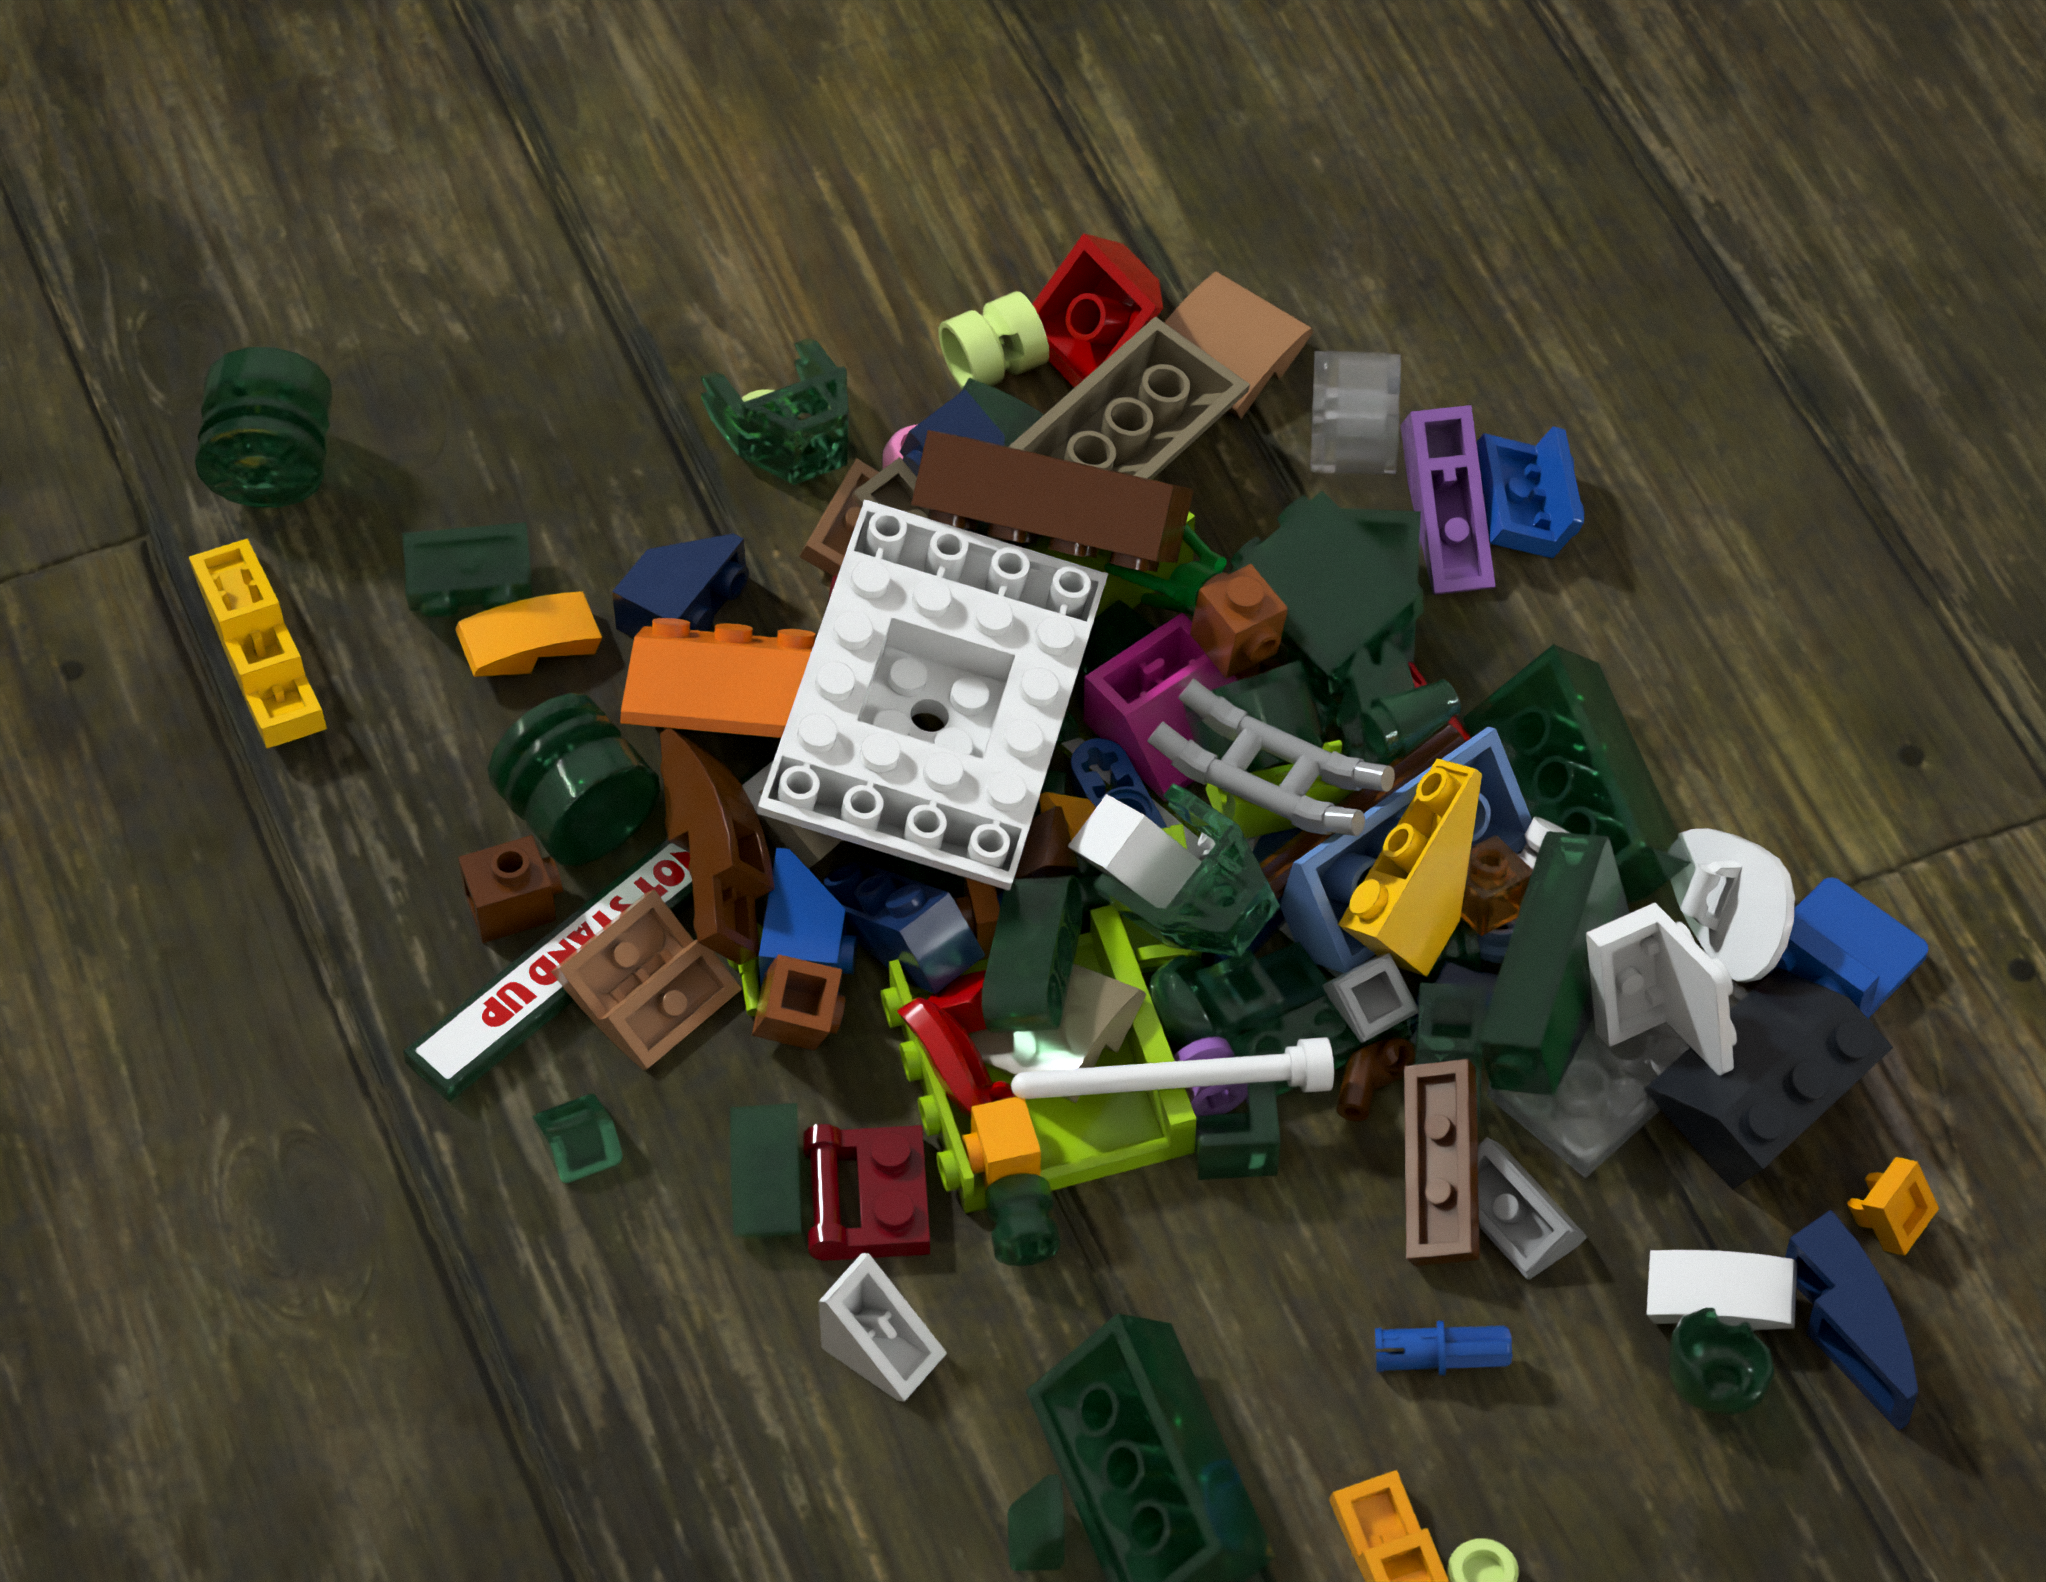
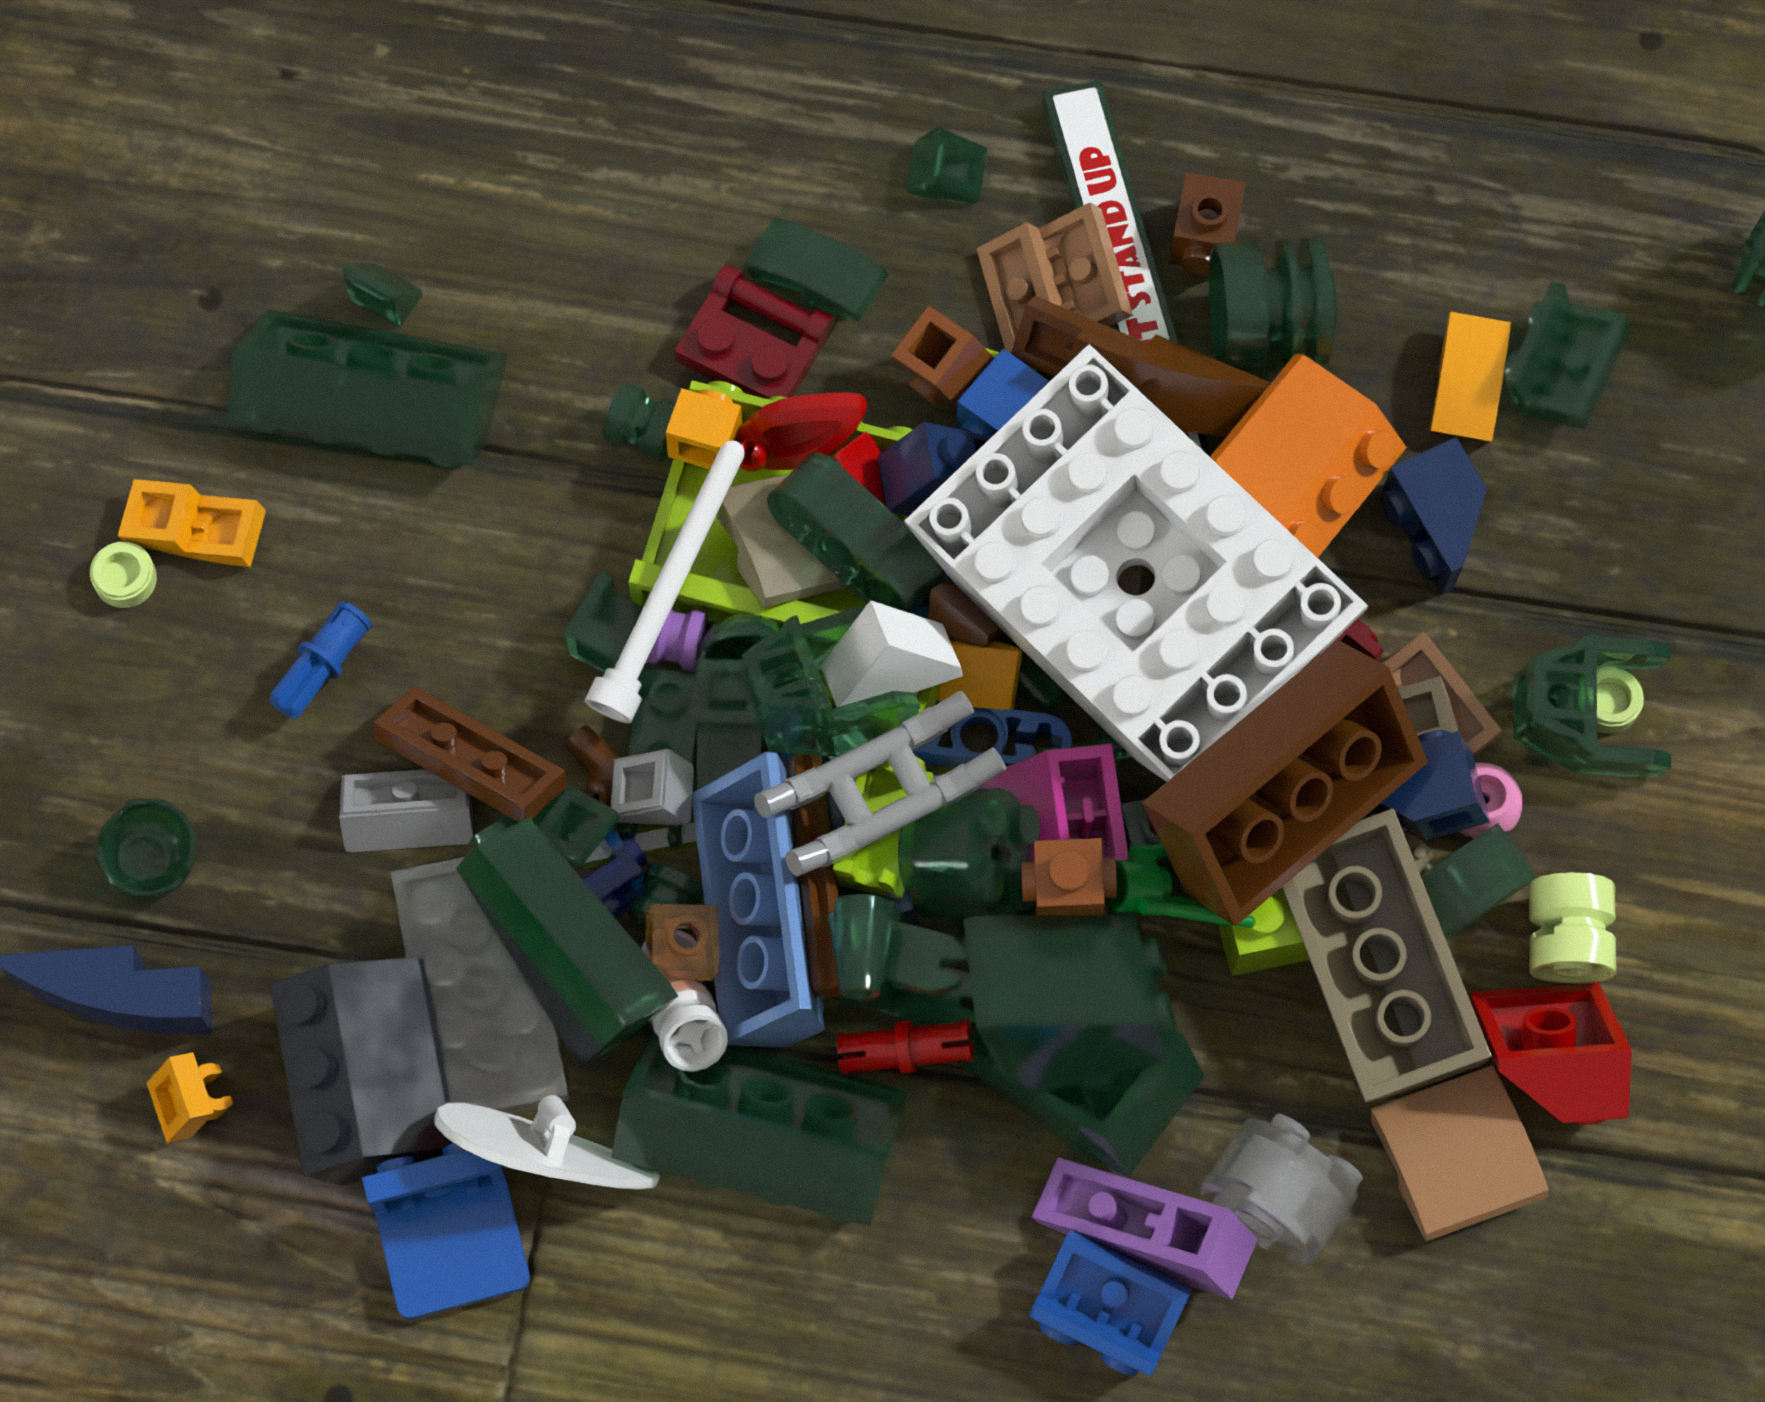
camera: 120 degrees right, 15 degrees up
yellow slope [189,538,327,749] -> none
white slope [819,1253,947,1401] -> none
yellow slope [1338,758,1482,977] -> none
white bracket [1586,903,1737,1075] -> none
white slope [1647,1250,1797,1331] -> none

